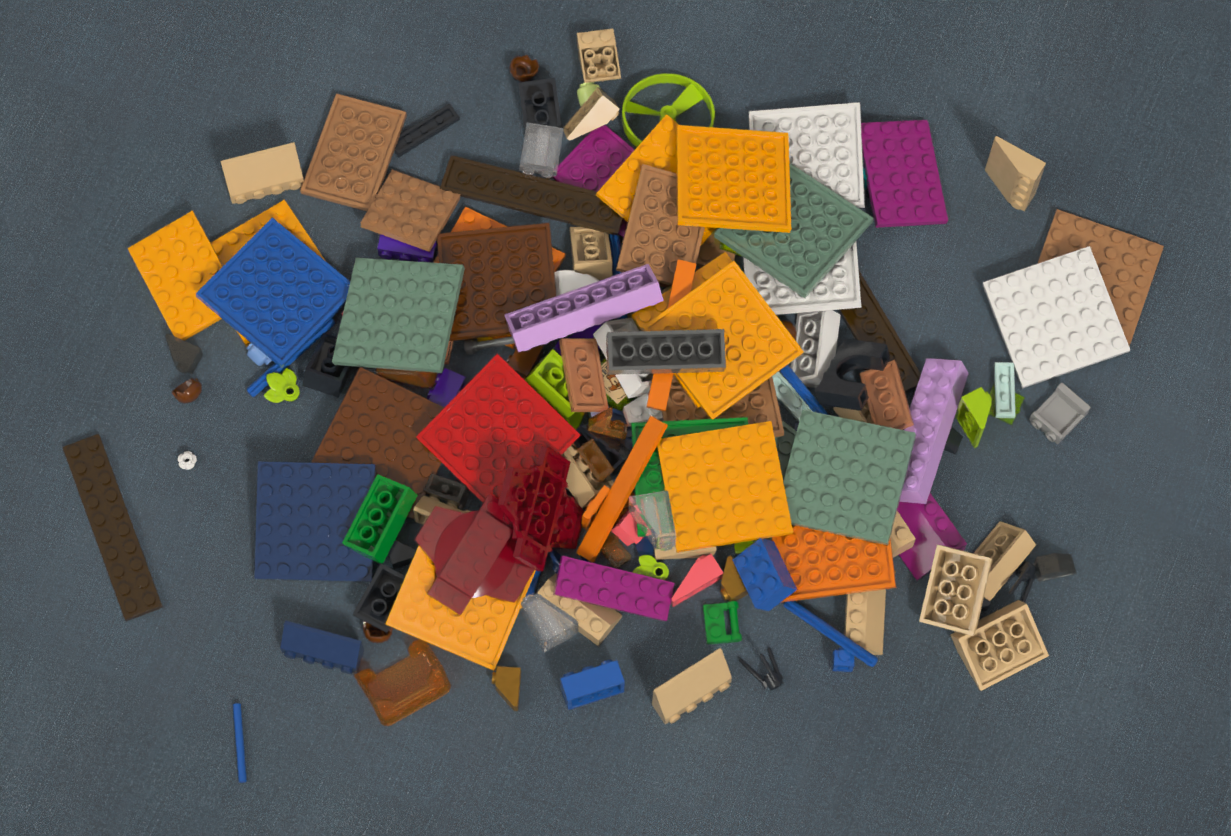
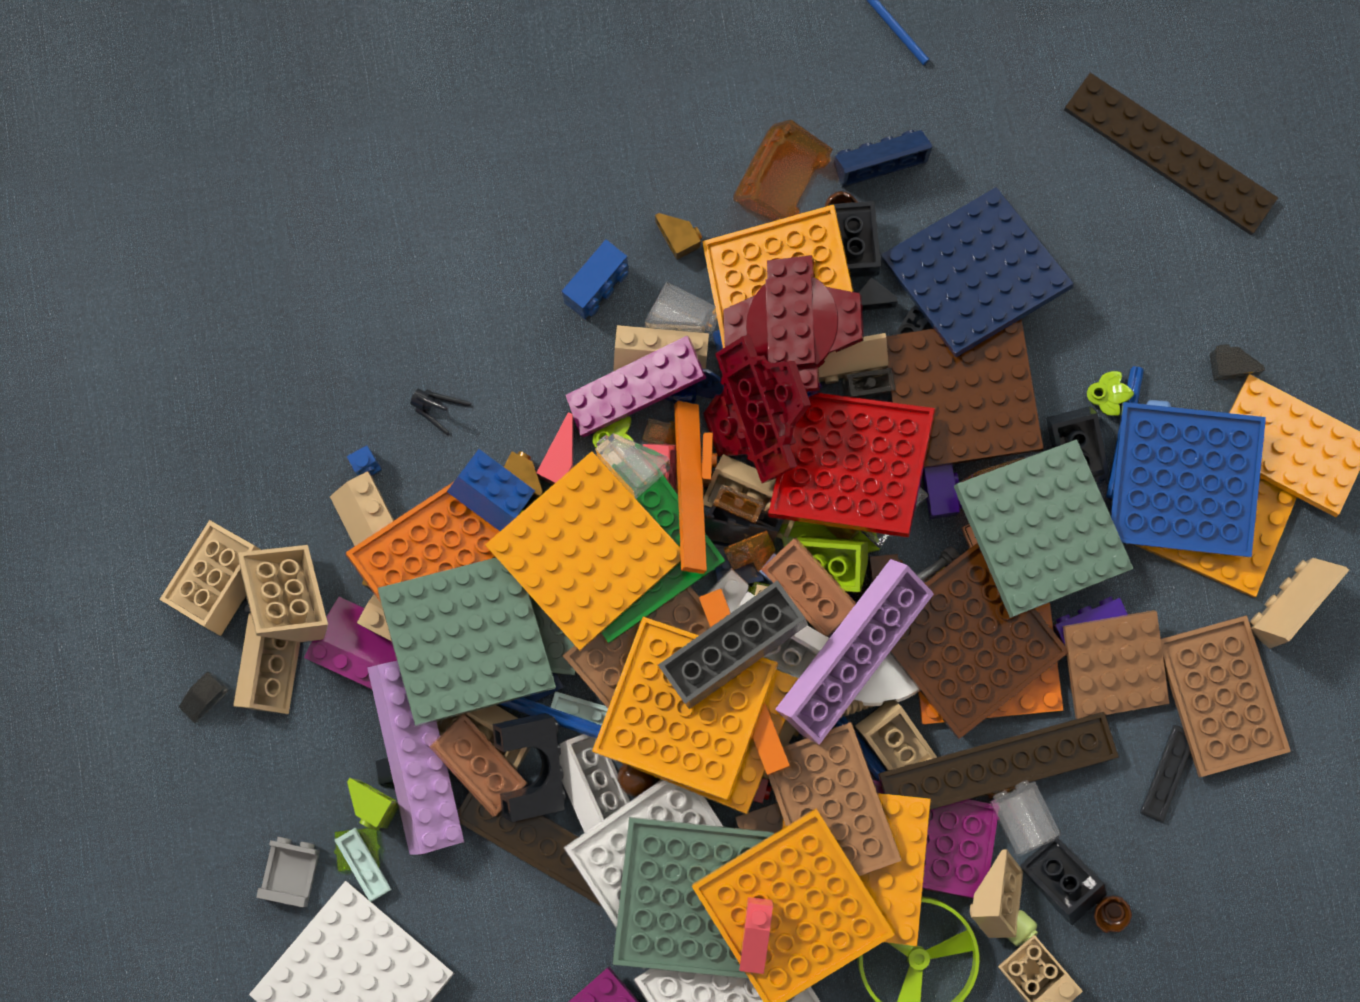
camera: 150 degrees right, 10 degrees up
reddish brown hair [172,378,202,403] -> none
white plate [178,451,197,470] -> none
green slope [342,474,418,564] -> none
tan slope [652,648,732,724] -> none
green plate [703,601,742,645] -> none
blue axle [784,601,878,667] -> none
black plant [1000,561,1037,603] -> none
none -> coral slope [739,897,773,974]

